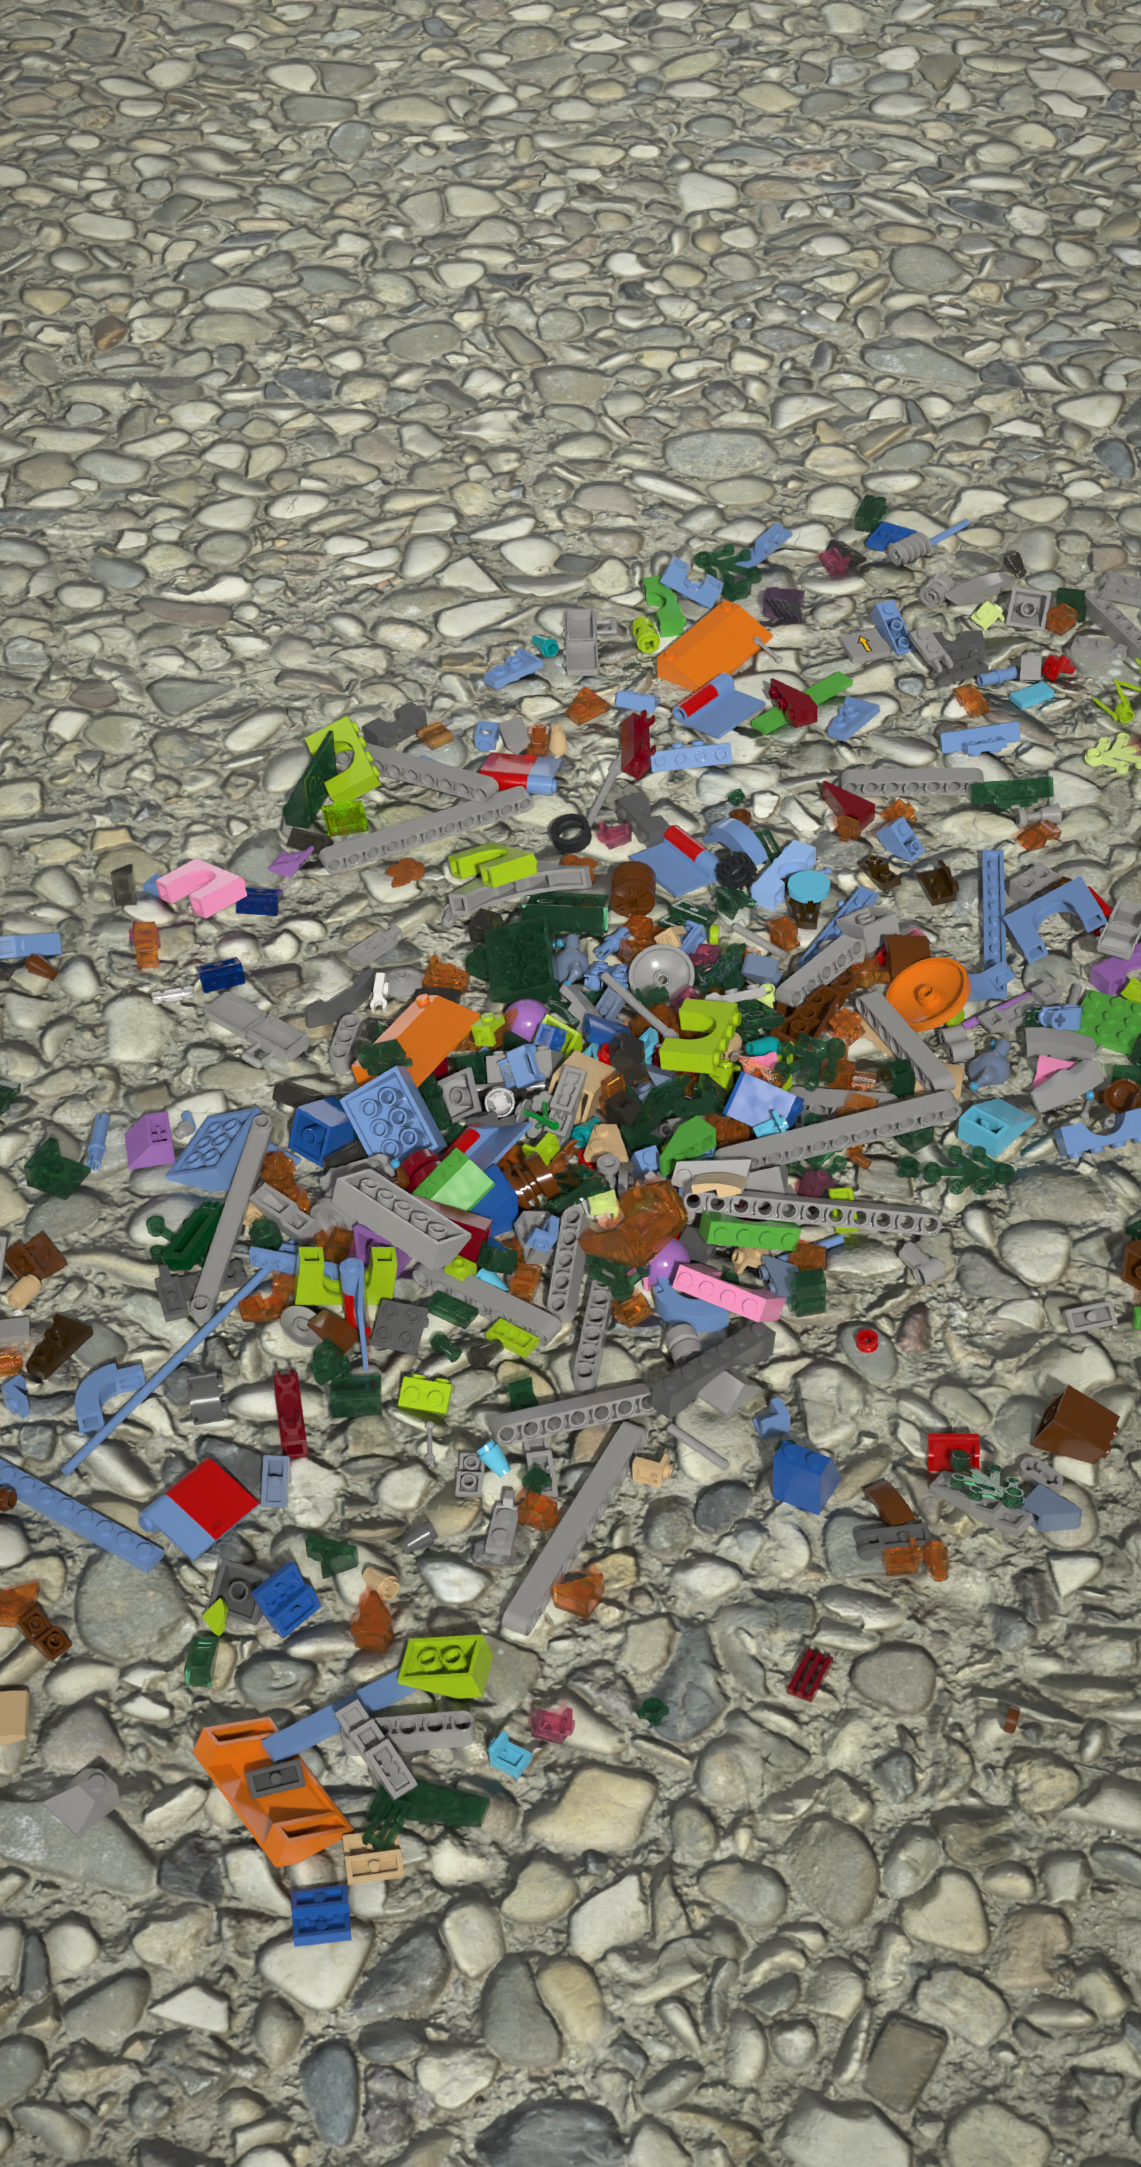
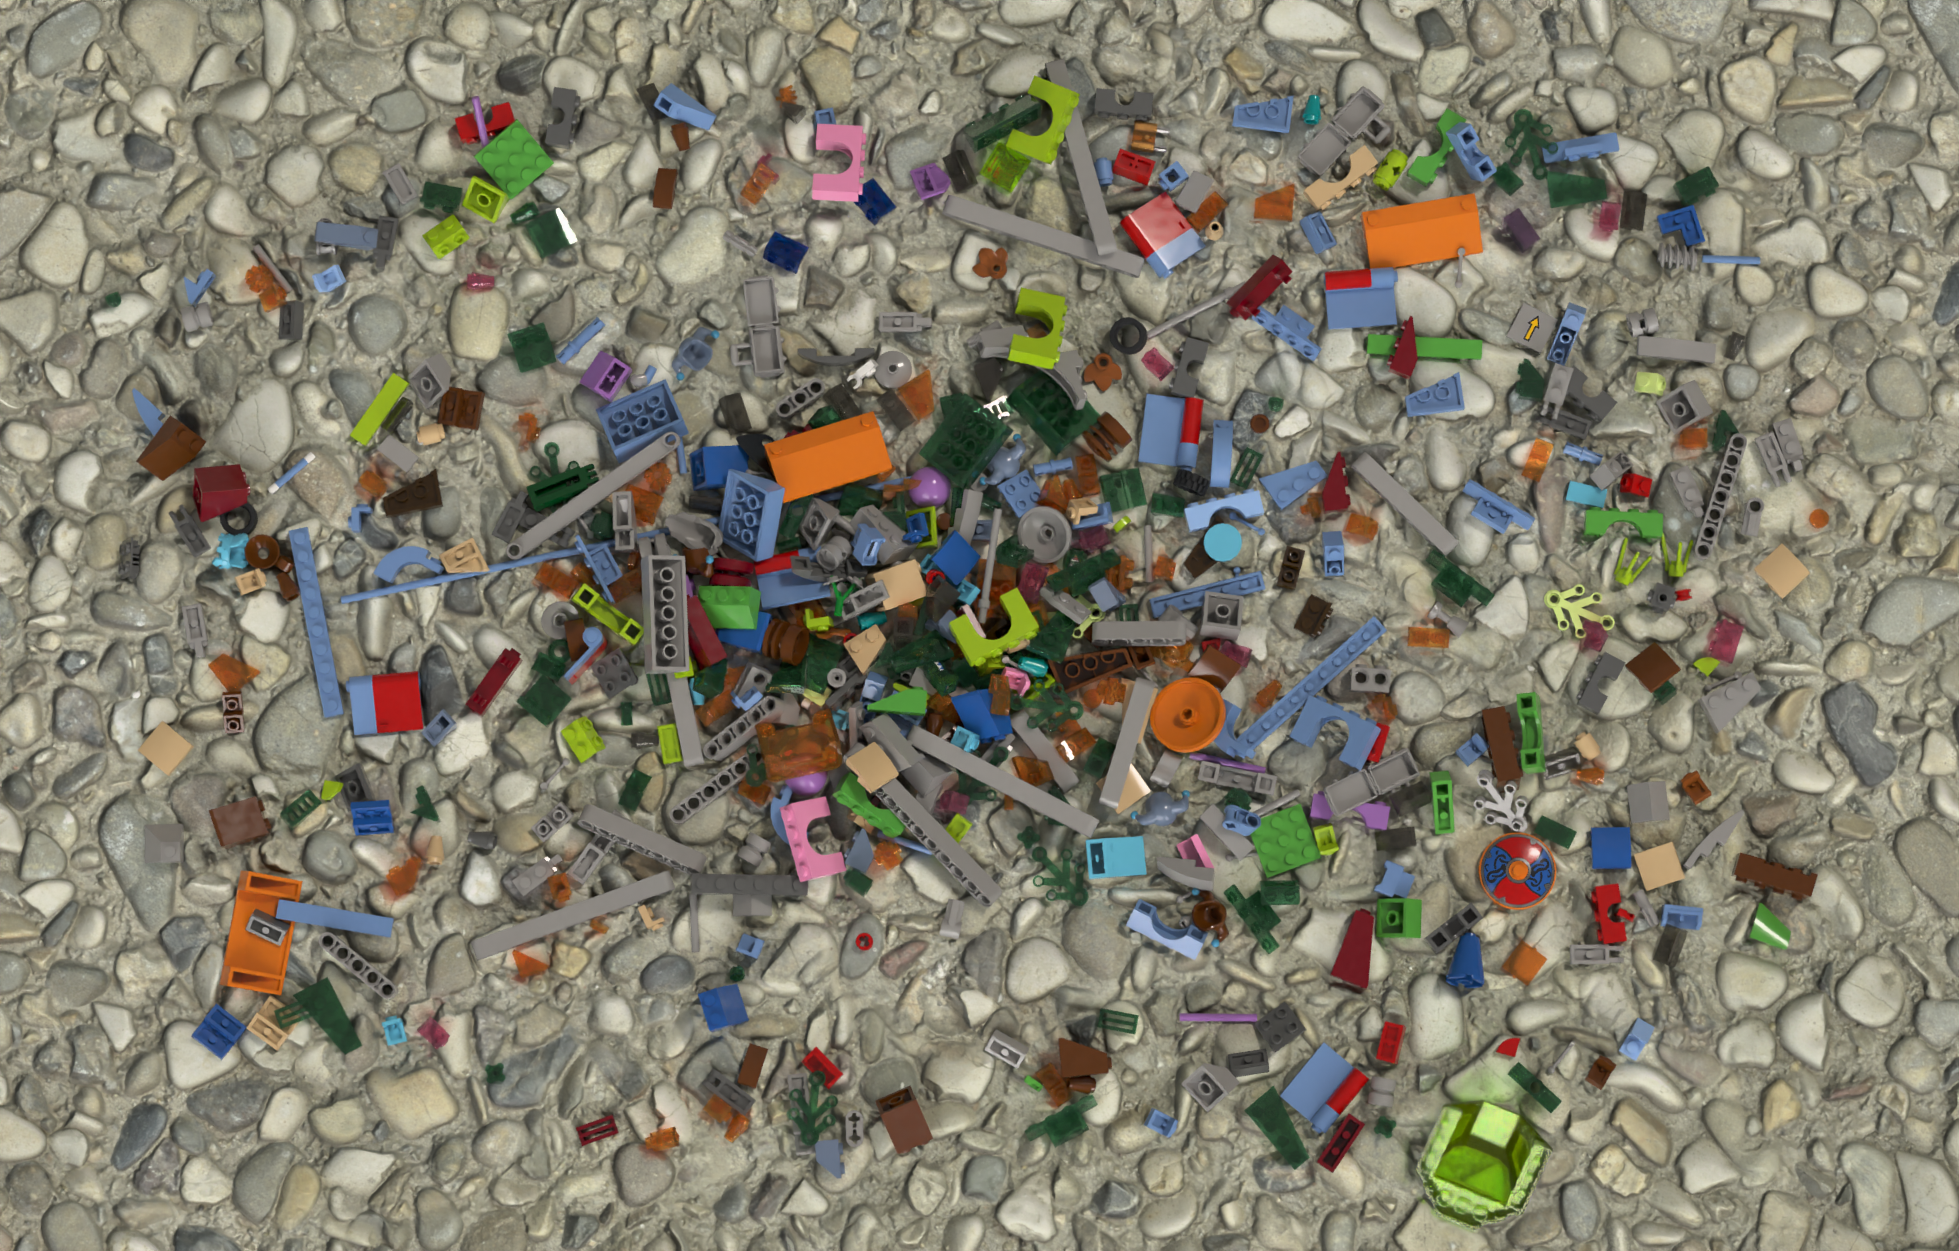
camera: 45 degrees right, 40 degrees up
dark grey brick [187,1371,229,1426] -> none
light grey slope [334,1699,418,1800] -> none
clear green plate [354,1039,413,1076] -> none
lime slope [397,1634,494,1699] -> none
lime bracket [471,1012,505,1047] -> none
medium azure cone [476,1439,512,1478] -> none
clear green plate [522,1467,552,1496] -> none
clear green hinge [720,1268,739,1286] -> none
none -> reddish brown slope [209,796,272,849]
none -> tan wing [439,537,490,573]
none -> clear orange bracket [518,413,541,443]
none -> clear orange tile [589,919,610,934]
none -> clear orange hips [645,1127,680,1152]
none -> reddish brown slope [653,168,678,209]
none -> sand blue piece [672,327,720,380]
none -> clear orange piece [776,85,797,111]
none -> red hinge [1113,149,1156,186]
none -> clear orange cone [1255,680,1282,708]
none -> medium blue wing [1259,461,1328,510]
none -> tan arch [1303,145,1378,211]
none -> clear green slope [1515,358,1545,402]
none -> clear green wing [1545,170,1607,208]
none -> bright green arch [1583,507,1663,539]

